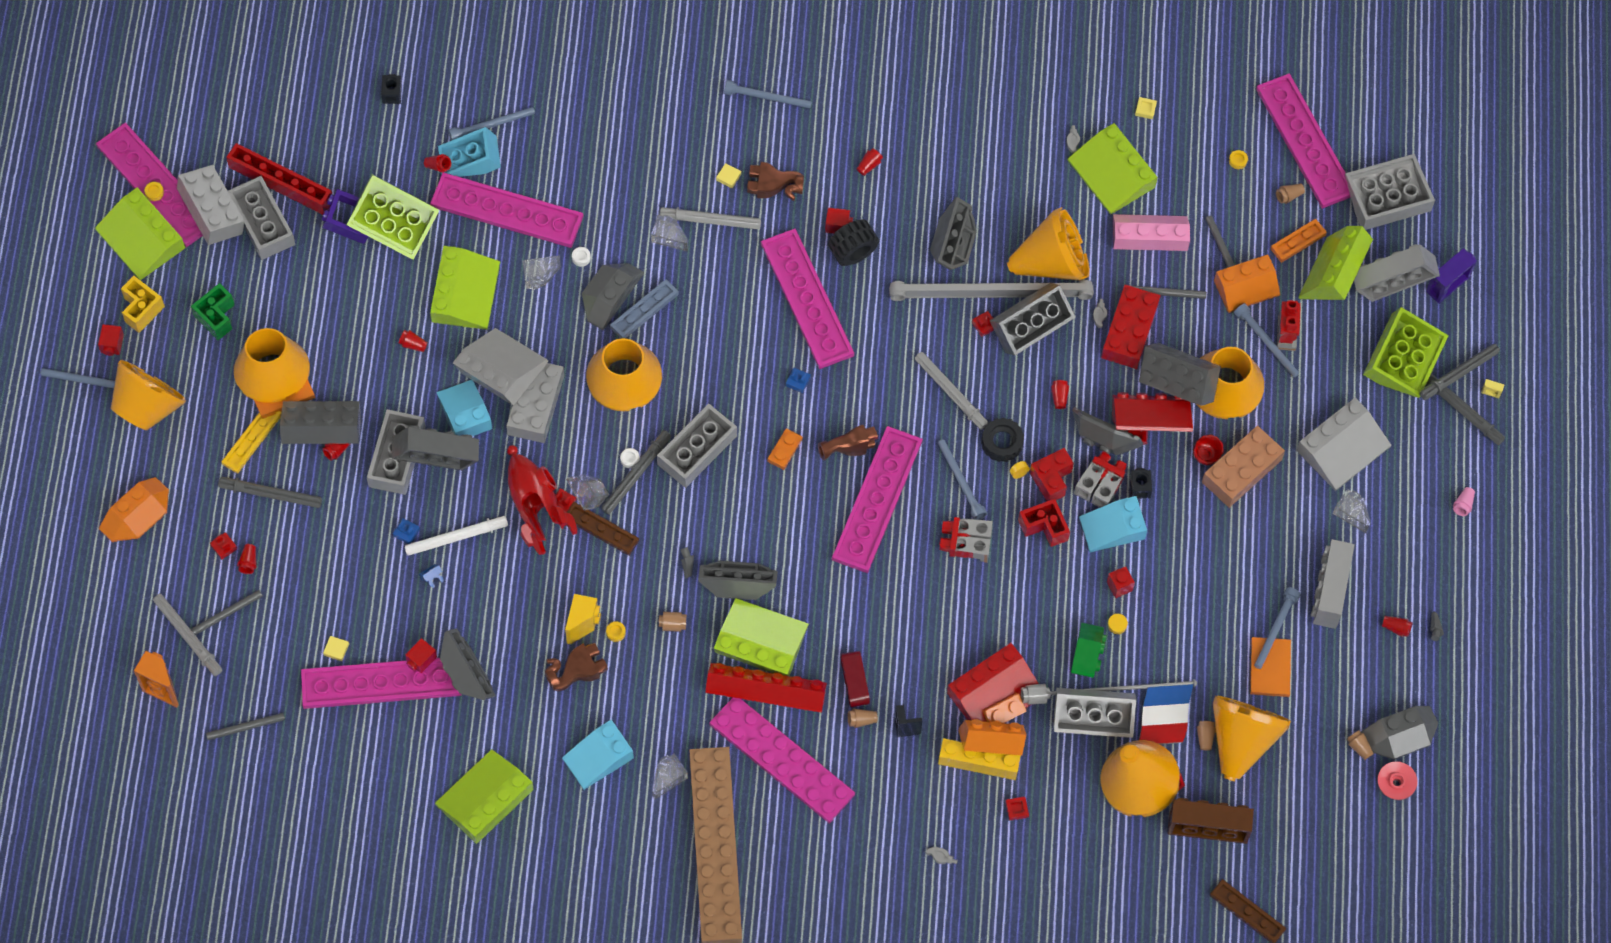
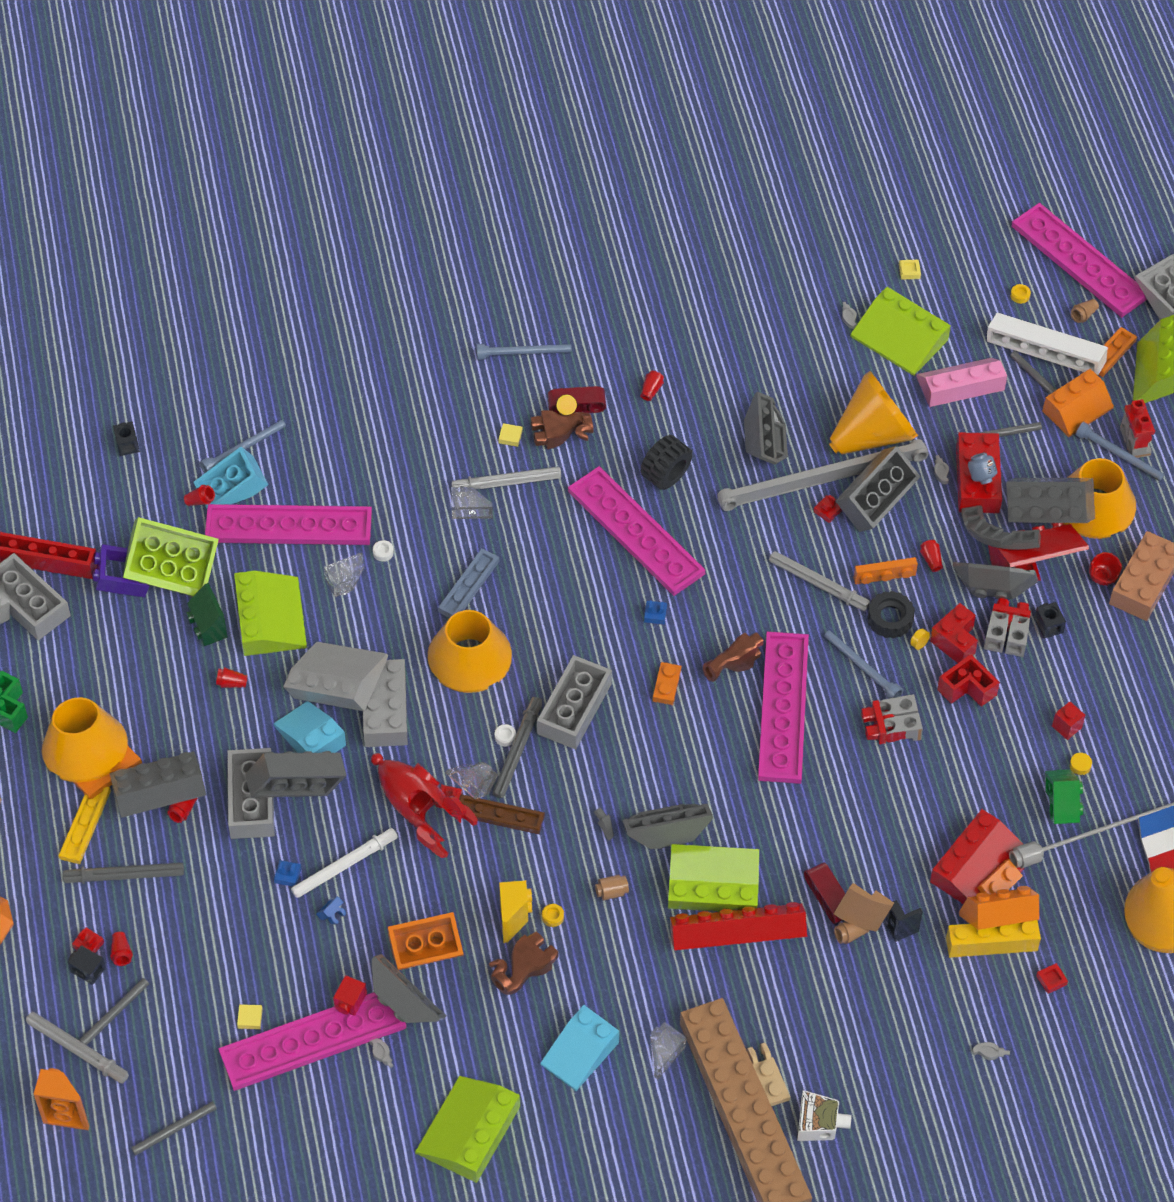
camera: 15 degrees left, 10 degrees down
dark grey wedge [582,263,644,330] -> none
dark pink plate [709,698,855,824] -> none
red brick [825,208,853,234] -> none
light grey brick [1053,688,1136,738] -> none
medium azure slope [1079,496,1147,552] -> none
none -> black brick [68,945,106,985]
none -> dark green slope [186,583,228,646]
none -> light grey piece [369,1038,393,1068]
none -> orange slope [388,912,464,970]
none -> dark red beam [547,386,606,415]
none -> yellow tile [556,395,577,415]
none -> tan hinge [747,1043,790,1106]
none -> torso [797,1091,852,1141]
none -> medium nougat slope [834,883,894,932]
none -> orange plate [854,557,918,584]
none -> dark grey tile [962,505,1041,549]
none -> sand blue head [968,453,997,484]
none -> white brick [987,313,1108,375]

